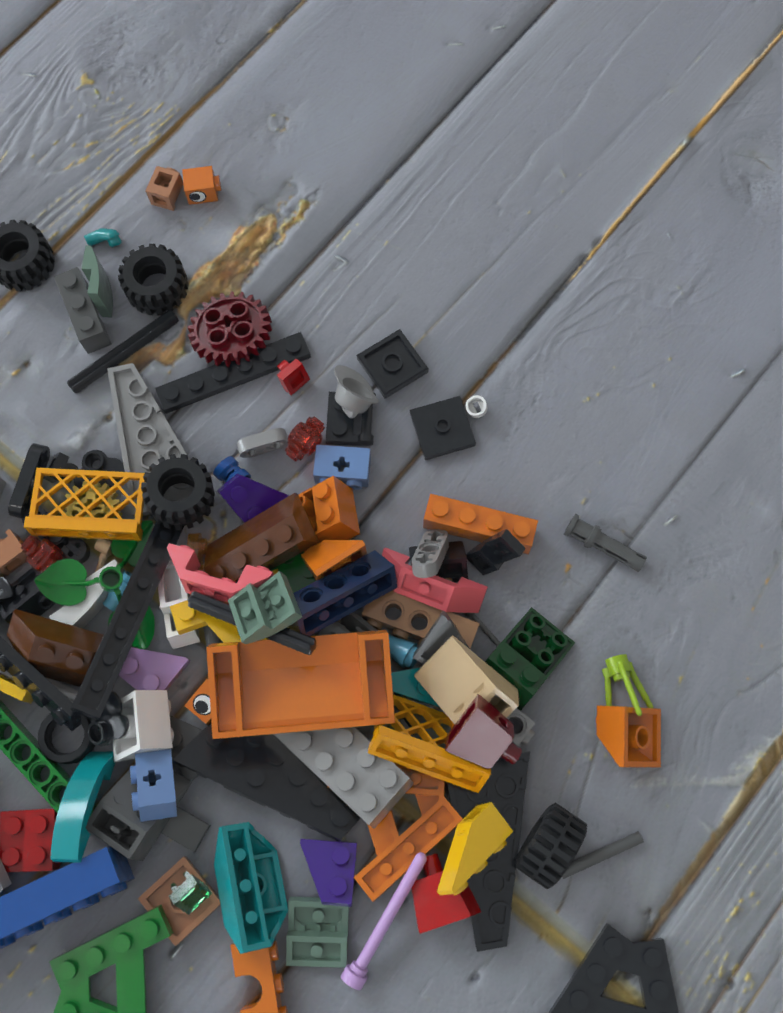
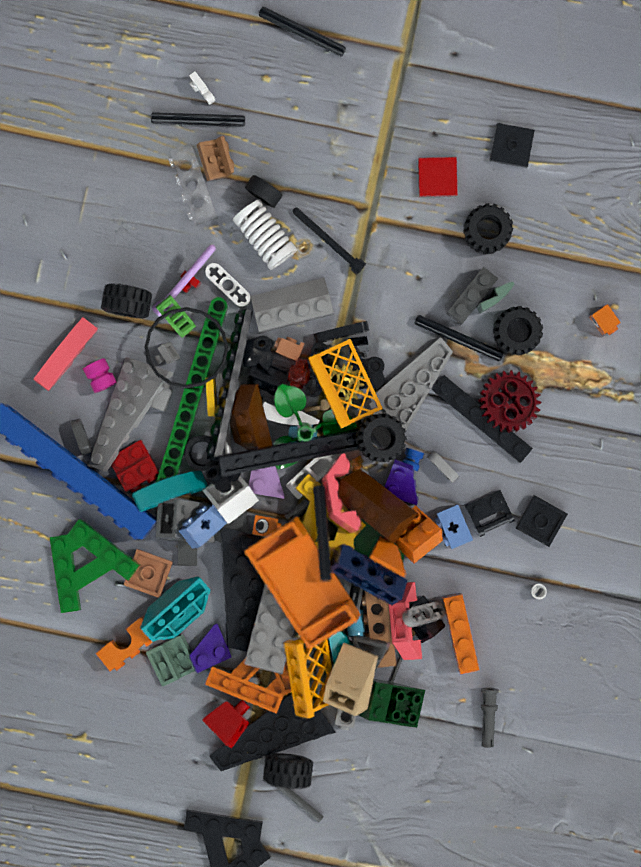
camera: 60 degrees right, 15 degrees up
teal arm [84,228,122,248] -> none
nougat brick [145,166,183,211] -> none
clear green tile [169,871,212,915] -> none
sand green slope [228,571,302,644] -> none
red tile [276,359,310,396] -> none
clear red gear [285,416,325,462] -> none
light grey piece [334,365,379,418] -> none
lavender piece [341,852,427,990] -> none
black plate [410,396,476,461] -> none
yellow slope [437,802,513,895] -> none
torso [445,694,522,769] -> none
black slope [466,529,526,575] -> none
orange slope [596,705,661,768] -> none
lime plant [602,654,654,716] -> none

